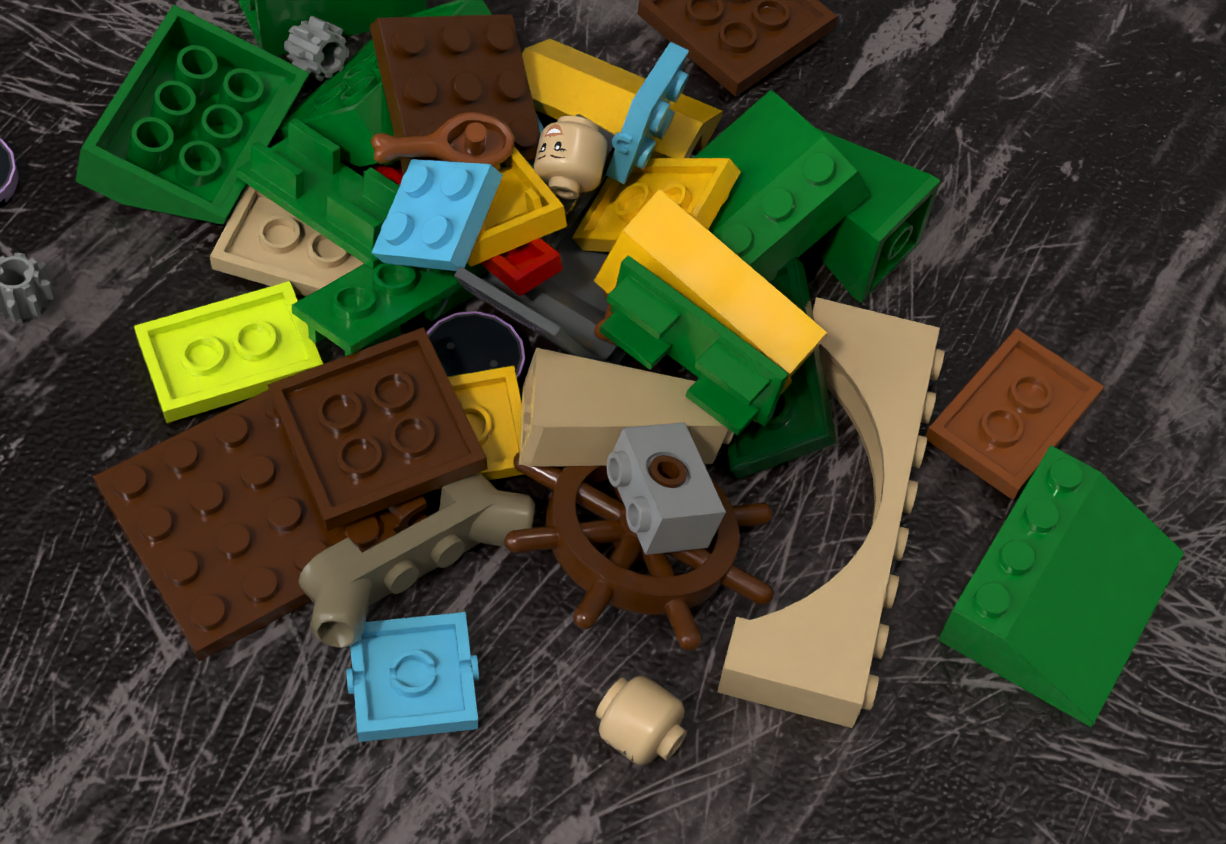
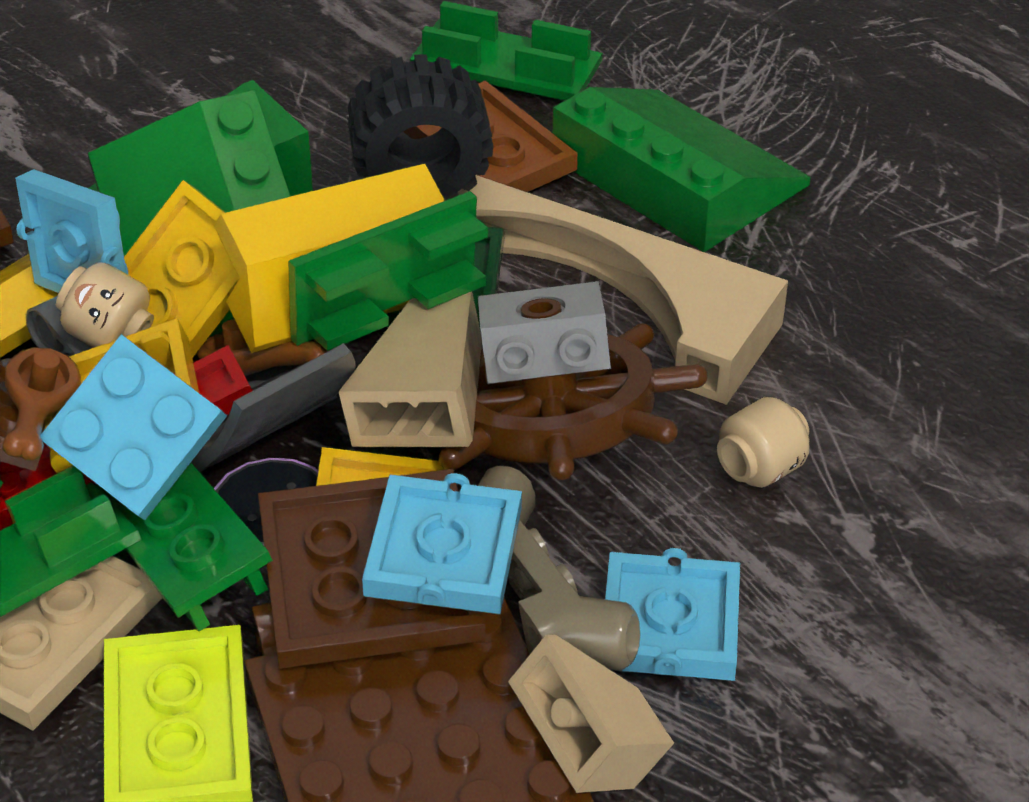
camera: 70 degrees left, 15 degrees down
none -> black tyre [347,54,493,200]
none -> medium azure plate [362,473,522,614]
none -> green brick [410,1,603,100]
none -> tan slope [508,635,674,793]

